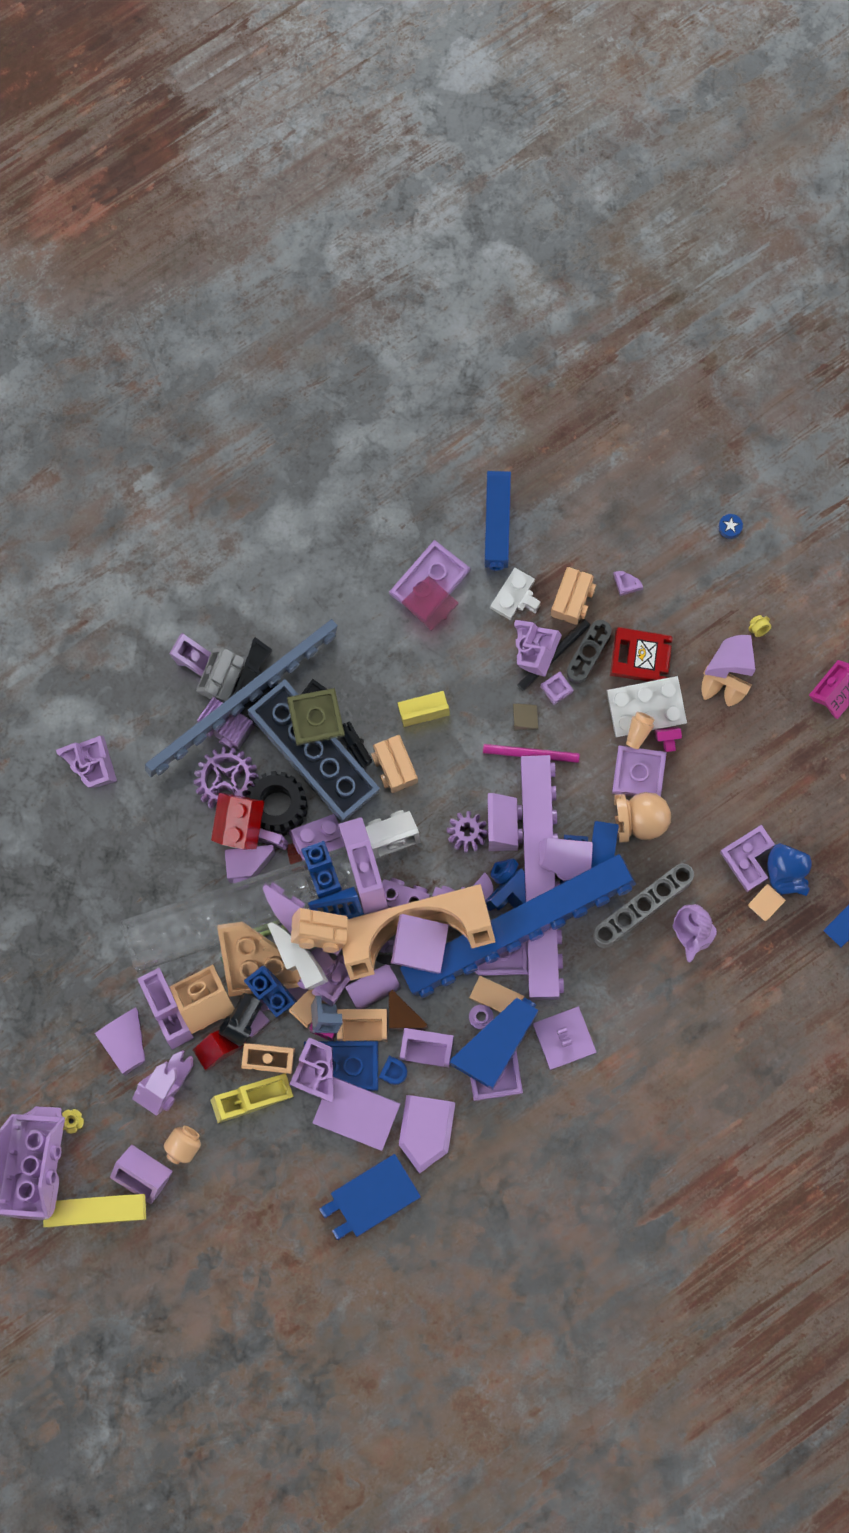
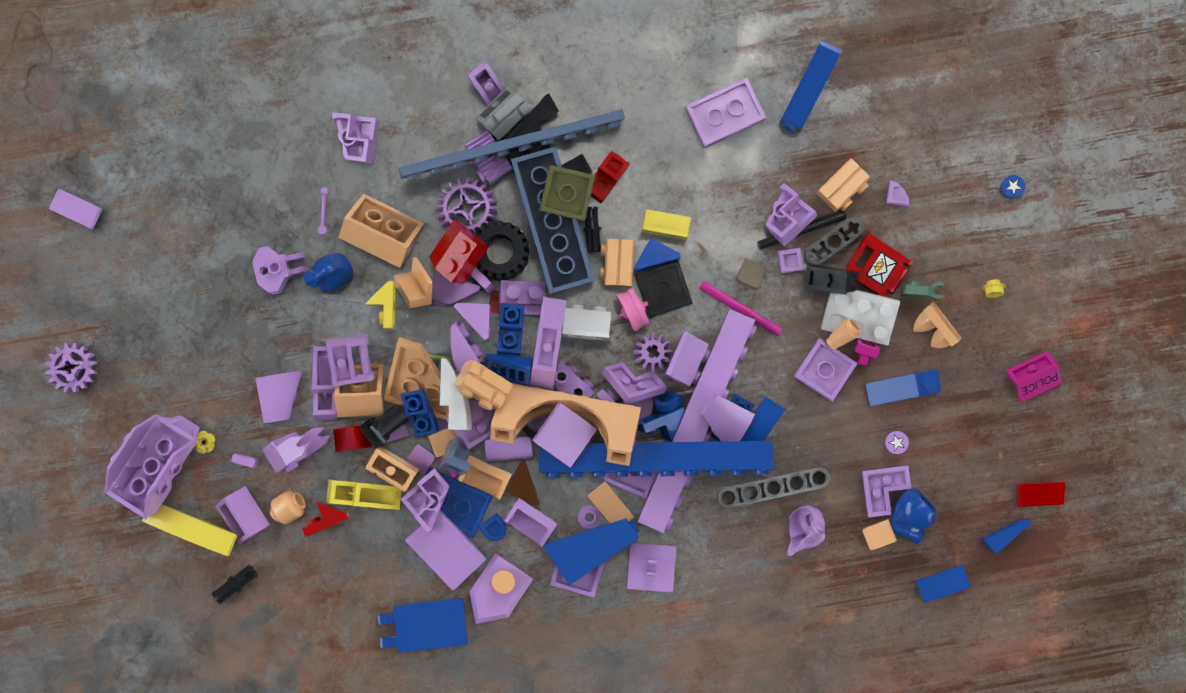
camera: 20 degrees right, 10 degrees up
clear pink piece [401,576,459,631] -> none
white hinge [490,568,541,620] -> none
light nougat tile [614,792,671,843] -> none
lavender slope [705,635,755,678] -> none
none -> black pin [212,564,258,604]
none -> lavender tile [231,453,259,468]
none -> lavender hinge [252,246,308,295]
none -> red slope [302,501,351,537]
none -> blue piece [304,253,354,292]
none -> lavender hinge [317,187,329,235]
none -> lavender plate [326,333,375,387]
none -> light nougat slope [338,193,424,268]
none -> light yellow slope [365,281,396,330]
none -> light nougat panel [394,257,432,309]
none -> lavender slope [406,443,437,476]
none -> lavender slope [453,303,491,342]
none -> light nougat tile [492,570,515,594]
none -> red slope [591,150,630,203]
none -> lavender plate [602,362,667,404]
none -> bright pink wheel [616,288,650,332]
none -> blue slope [635,238,681,272]
none -> black tile [635,260,693,318]
none -> black hinge [804,266,860,295]
none -> slope [865,369,942,406]
none -> lavender tile [884,431,909,454]
none -> sand green plate [901,281,944,300]

